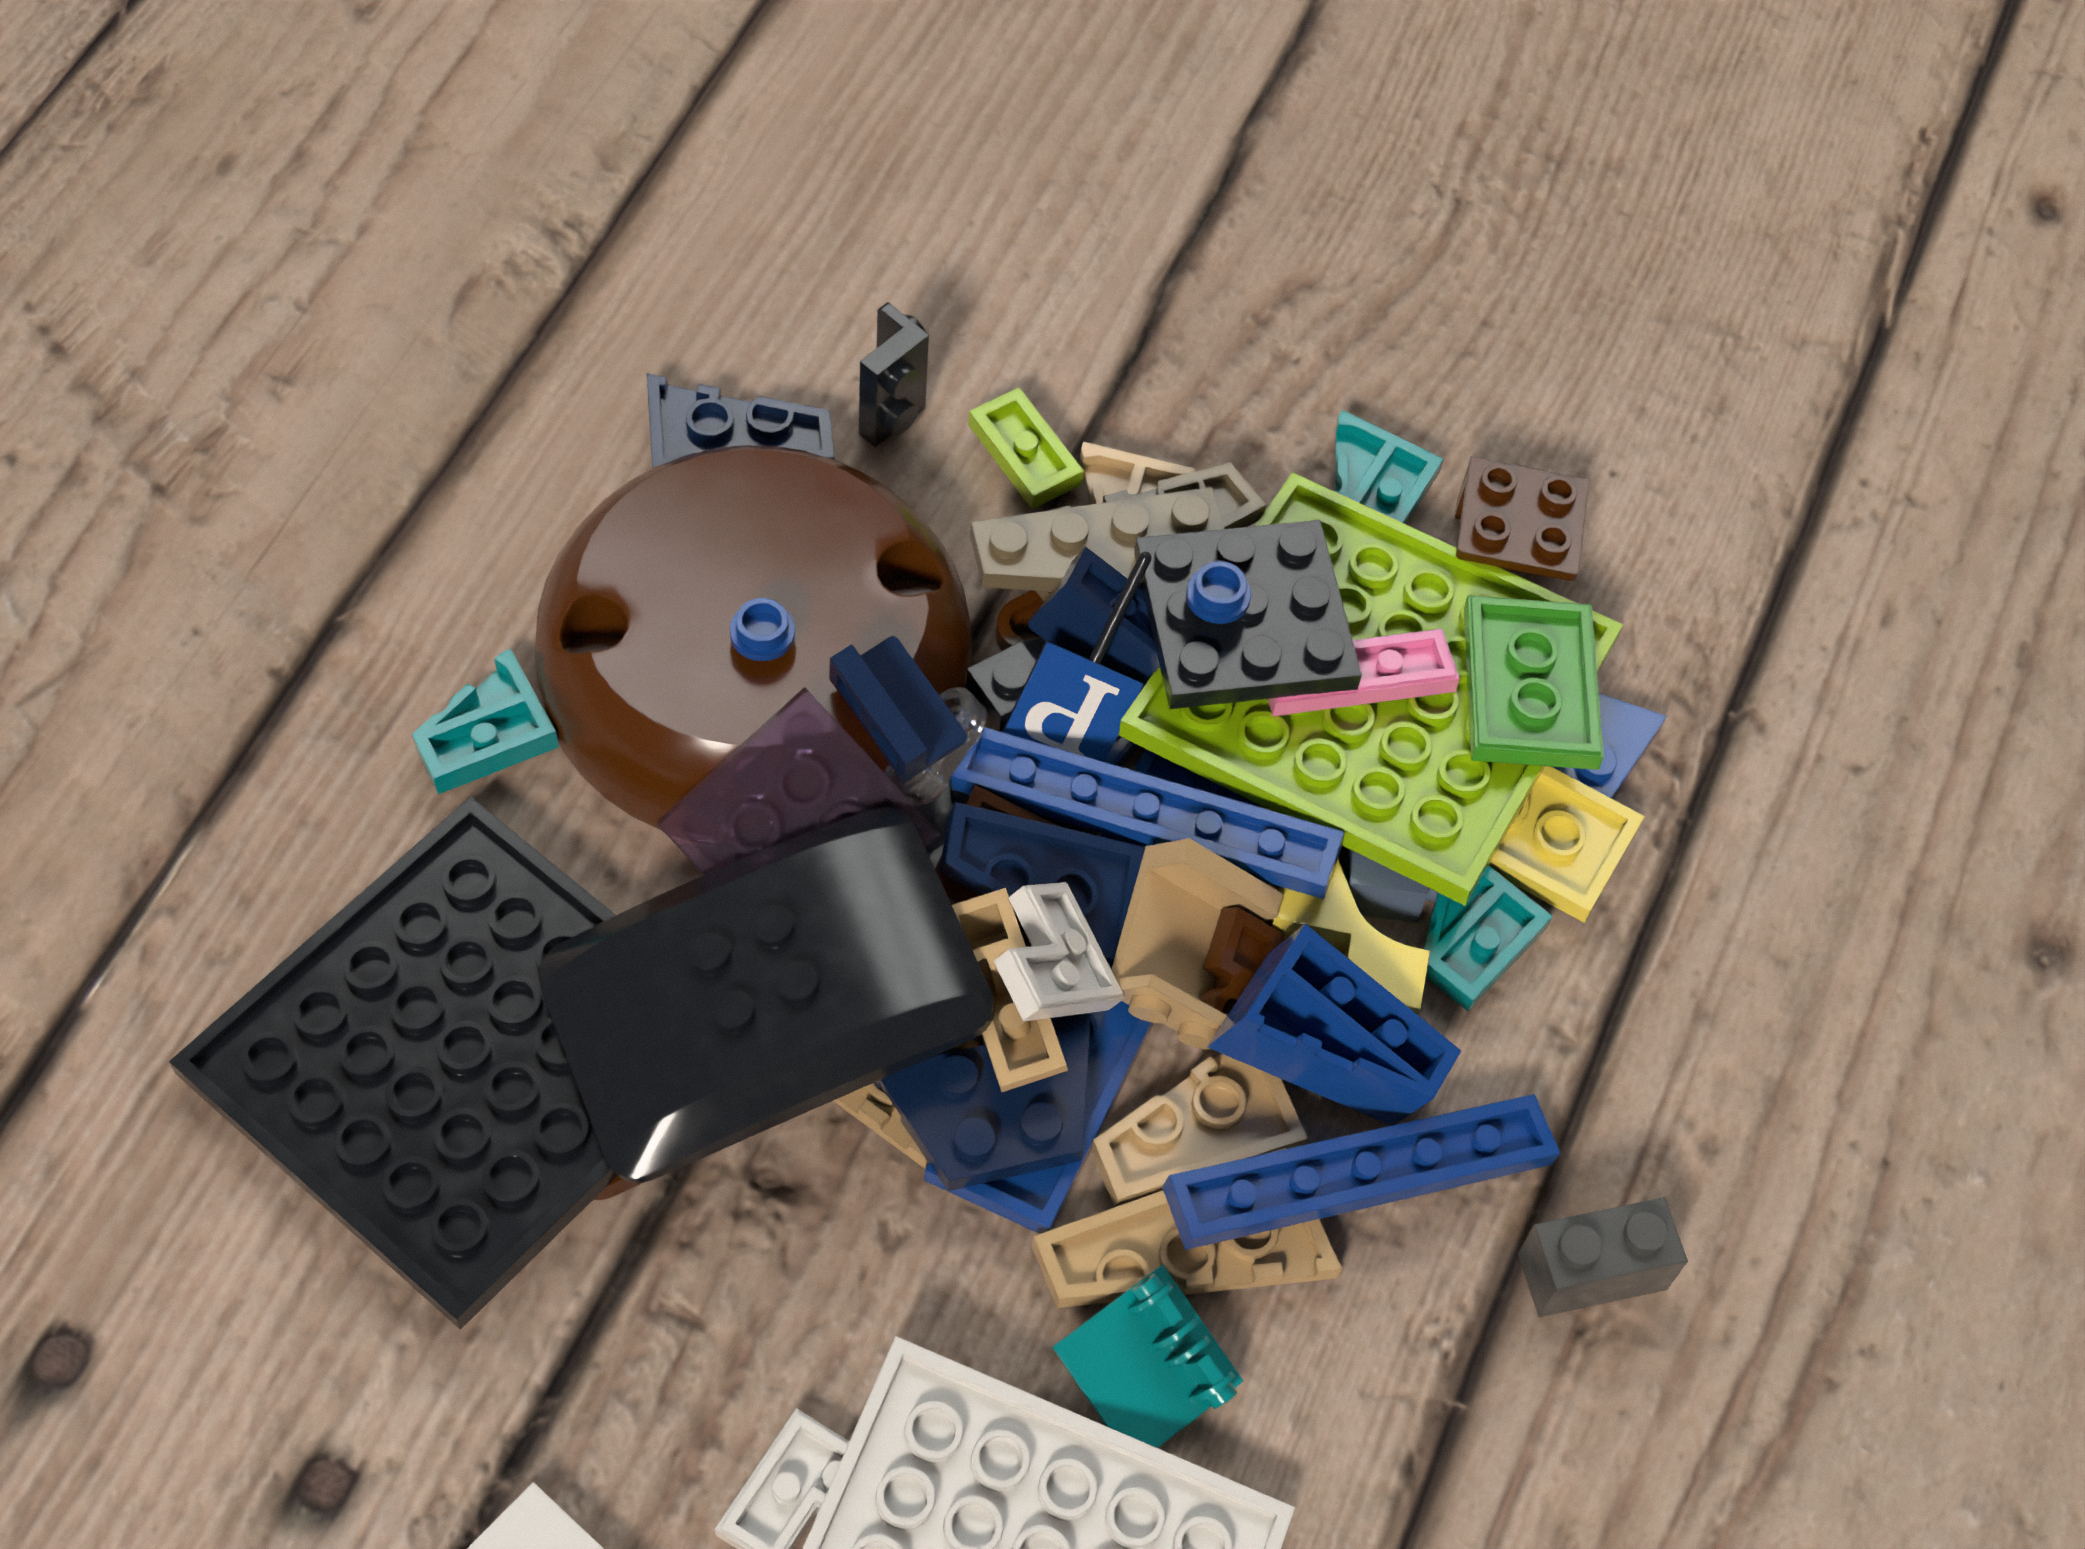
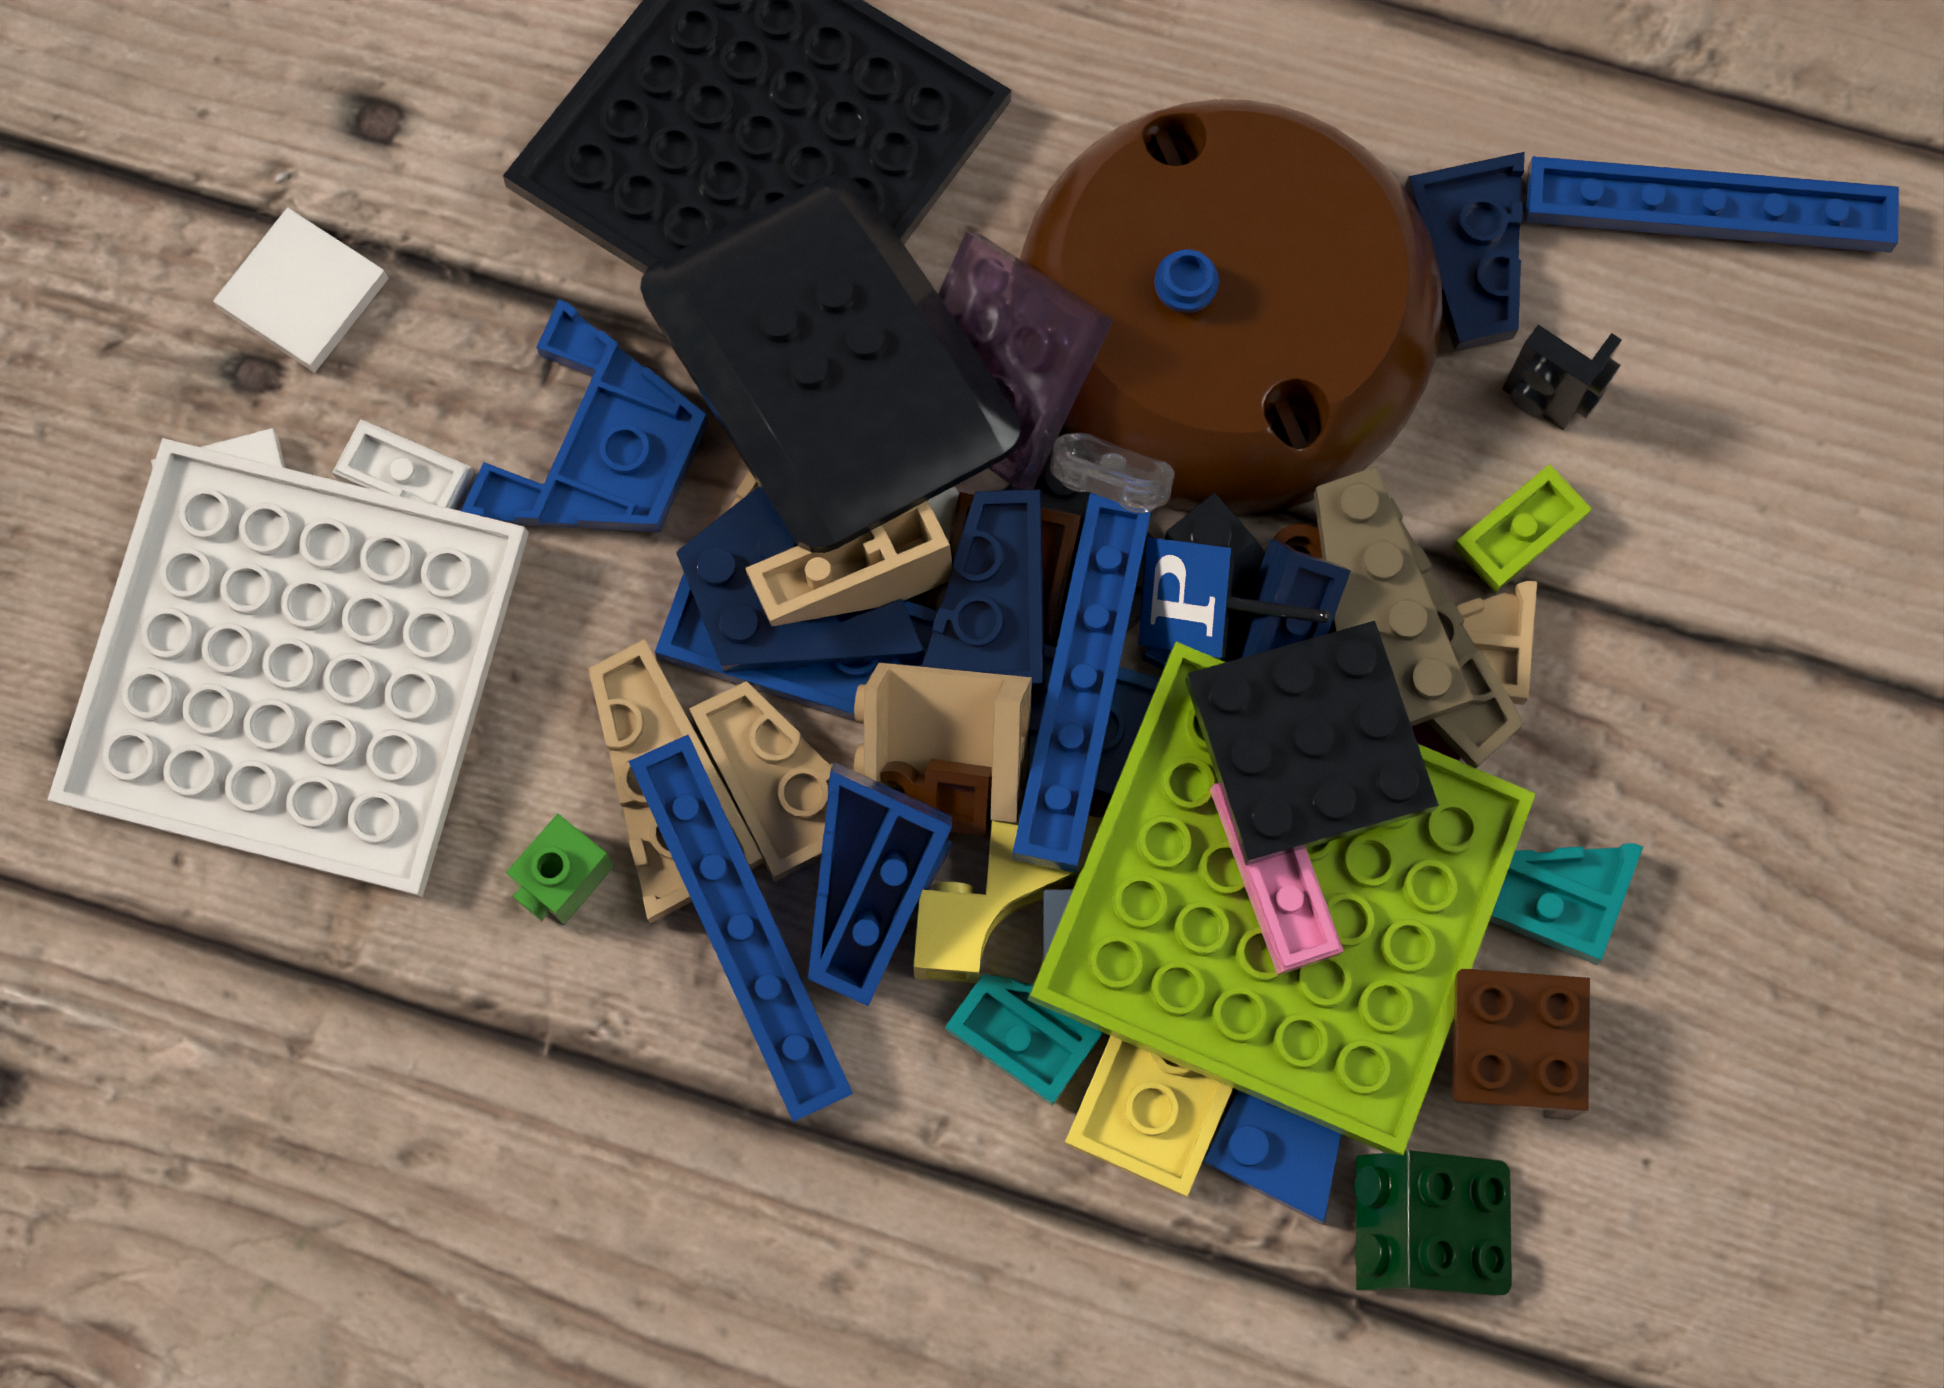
camera: 90 degrees right, 15 degrees up
teal wing [412,649,559,795] -> none
dark blue panel [829,636,967,783] -> none
white tile [994,882,1125,1022] -> none
teal hinge [1052,1265,1244,1448] -> none
blue plate [1186,561,1251,624] -> none
bright green tile [1464,595,1604,770] -> none
dark grey brick [1518,1197,1688,1317] -> none
none -> blue wing [461,299,708,532]
none -> bright green brick [506,813,615,925]
none -> dark green bracket [1354,1150,1512,1296]
none -> blue plate [1525,156,1899,253]

